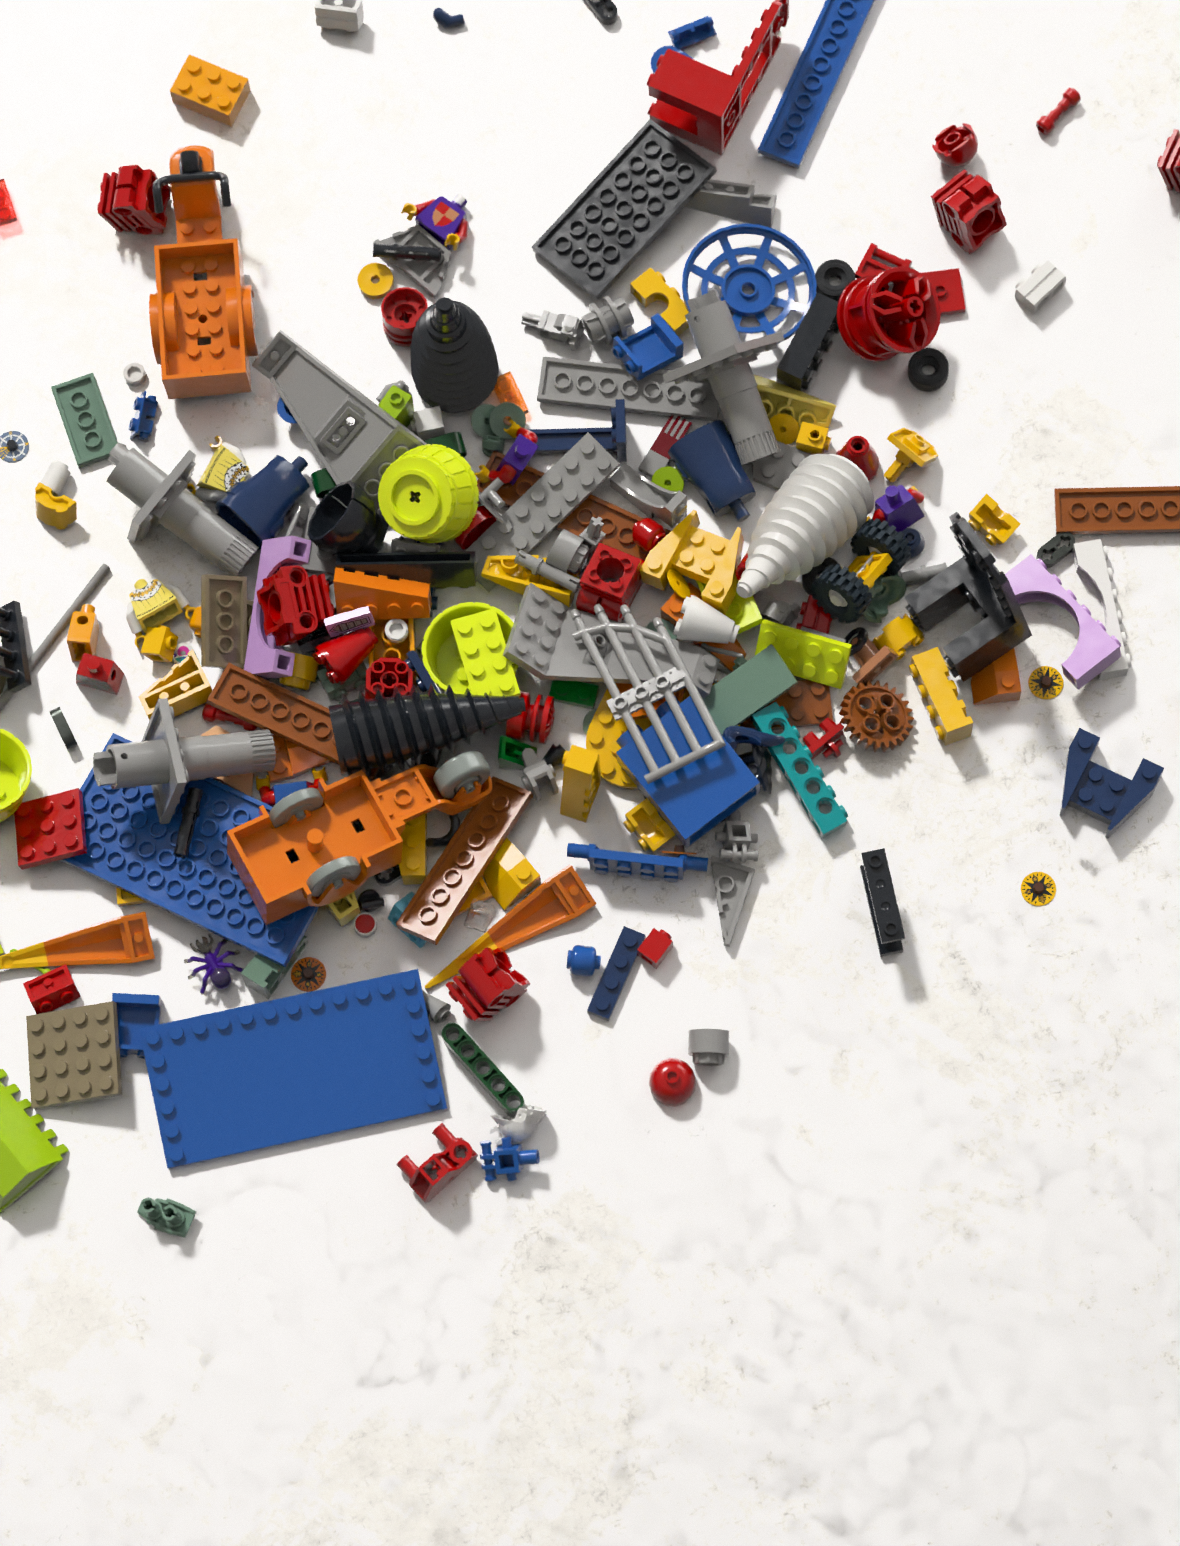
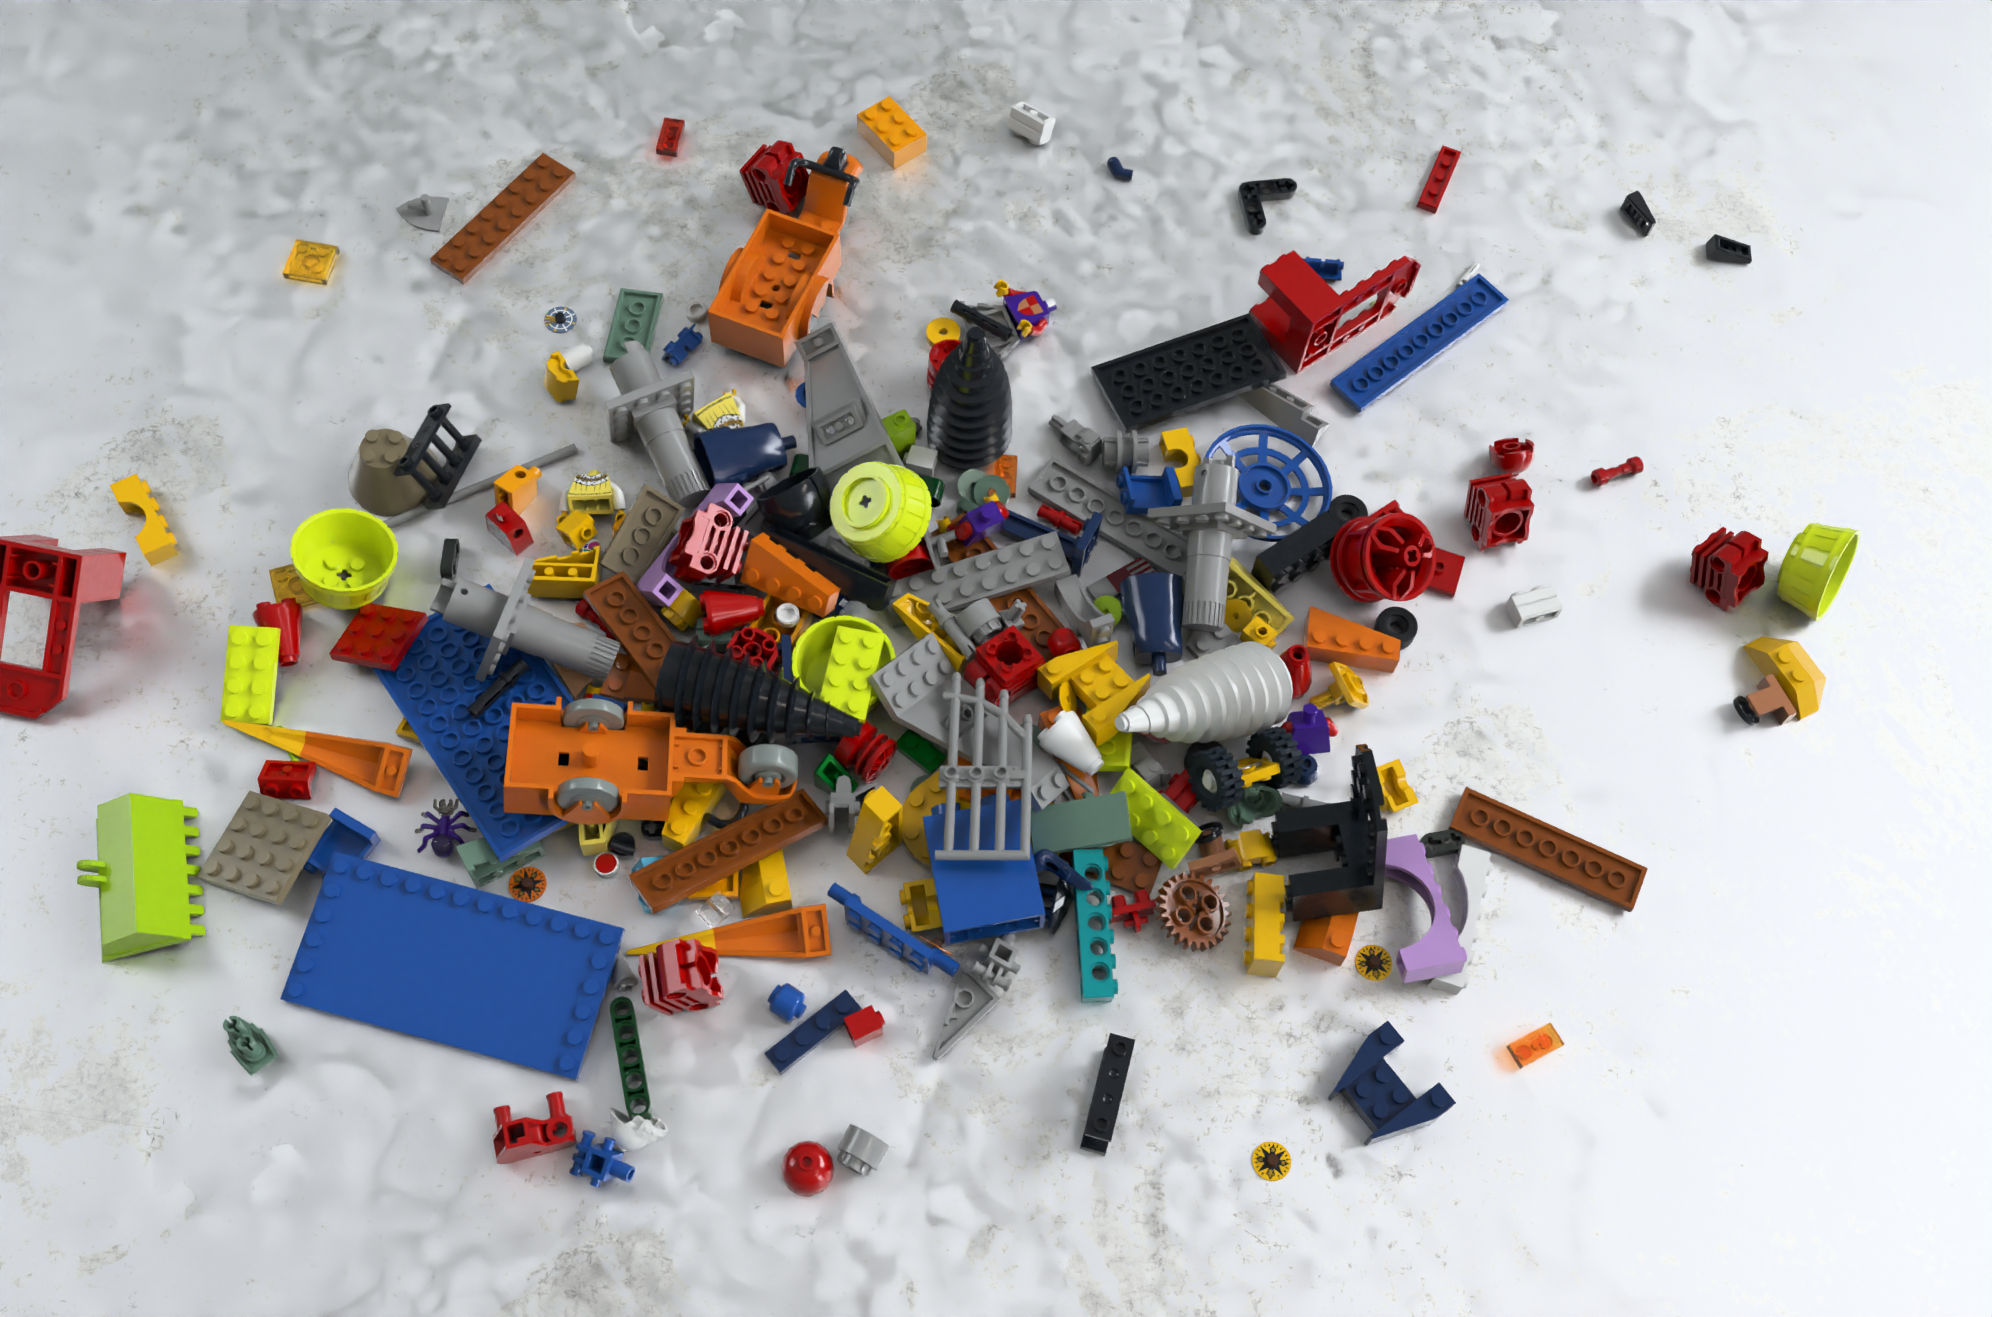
camera: 15 degrees right, 10 degrees down
tile [324,606,375,637] -> none
none -> red pin [1037,503,1083,536]
none -> orange wedge [1303,606,1401,673]

